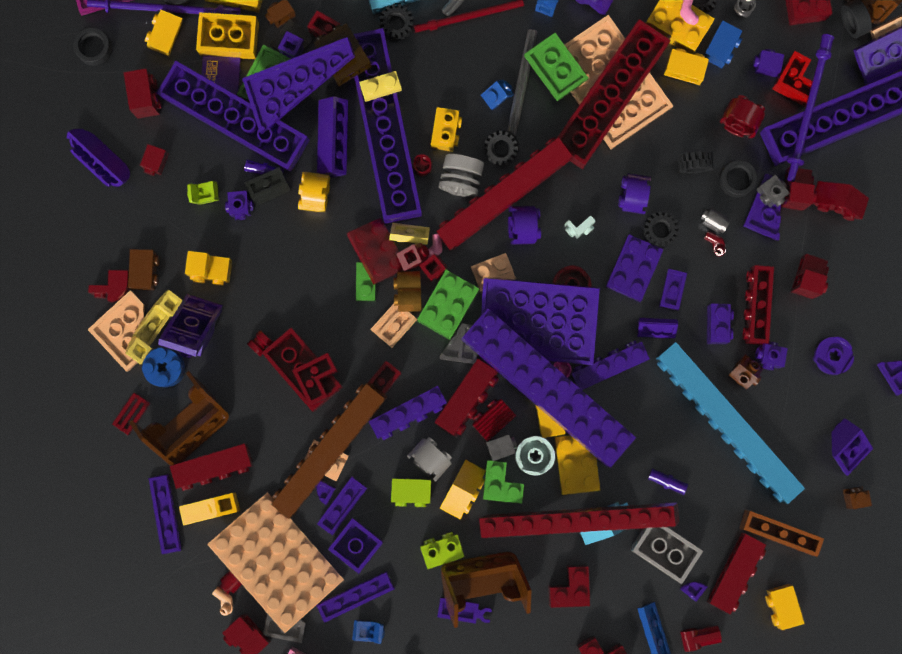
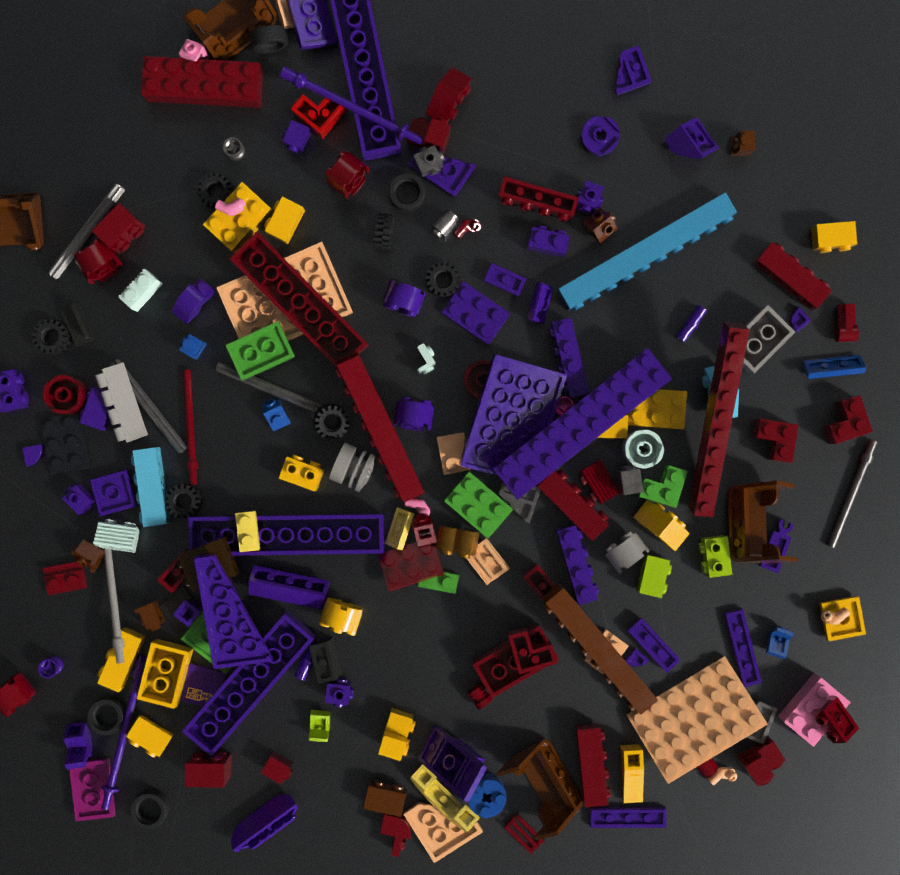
camera: 80 degrees left, 5 degrees up
dark purple brick [328,517,384,574] -> none
dark red wheel [413,154,432,177] -> none
dark red brick [420,254,448,281] -> none
blue brick [704,20,743,68] -> none
dark orange brick [739,510,824,557] -> none
dark red brick [791,254,829,299] -> none

